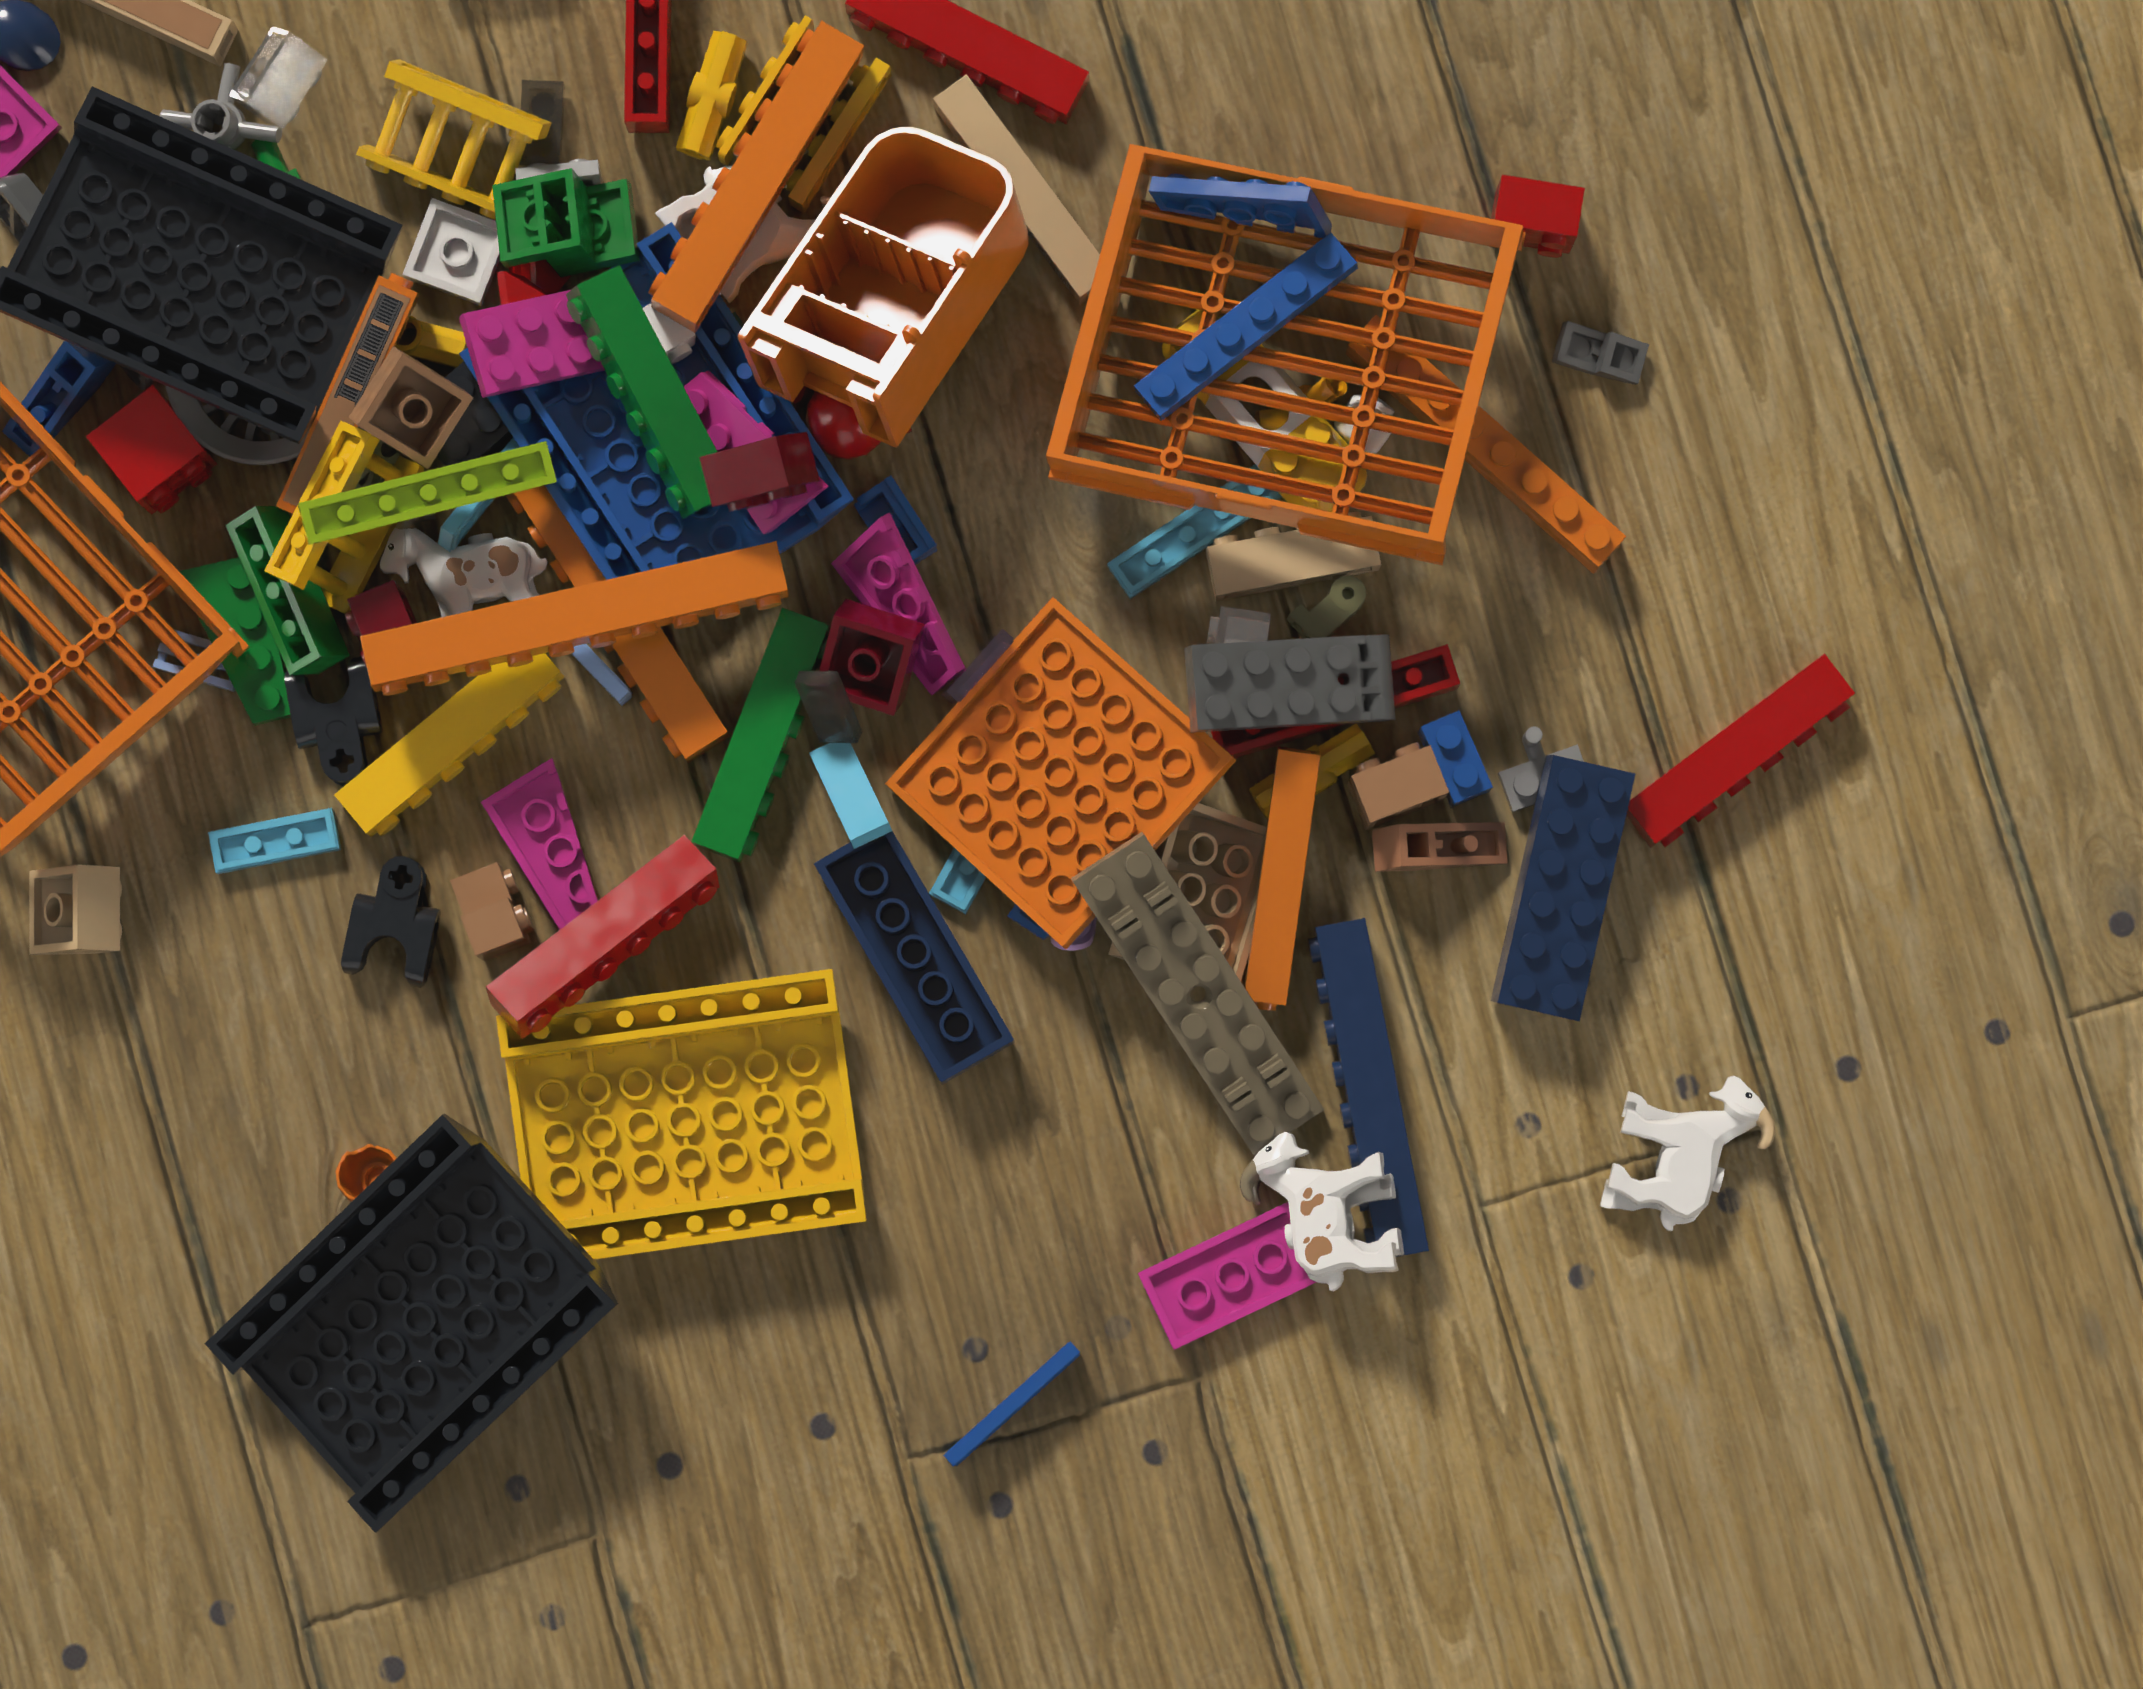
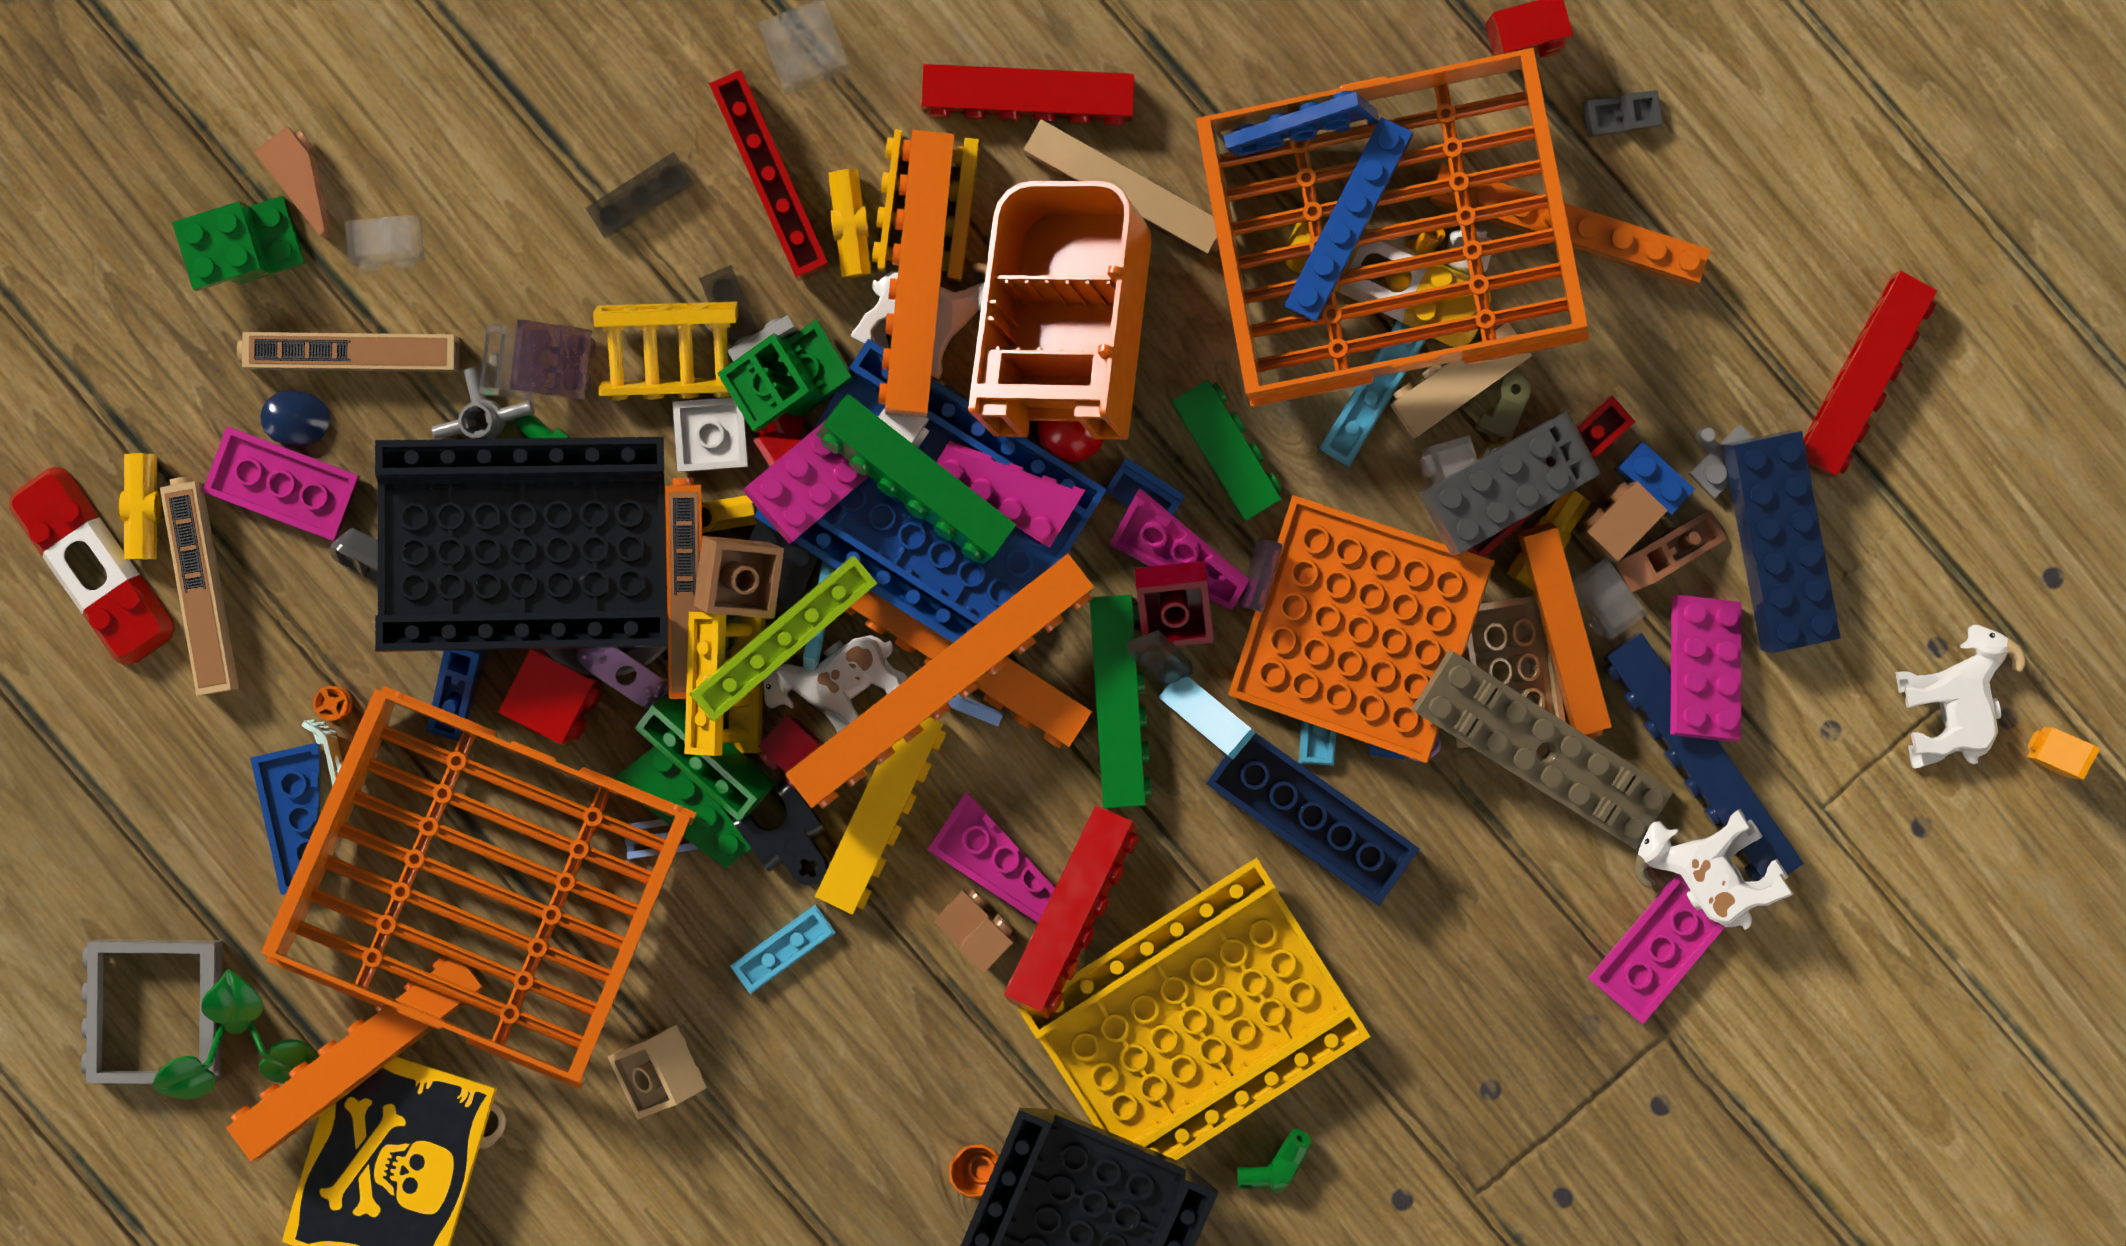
camera: 25 degrees left, 5 degrees up
black piece [341,856,441,988] -> none
dark red brick [699,432,820,512] -> none
blue tile [943,1341,1080,1467] -> none
none -> plate [510,320,596,400]
none -> lavender piece [577,648,668,709]
none -> green brick [1171,379,1283,522]
none -> green arm [1237,1128,1311,1194]
none -> clear brick [1572,557,1648,639]
none -> dark pink plate [1670,595,1742,742]
none -> light orange slope [2027,727,2100,780]

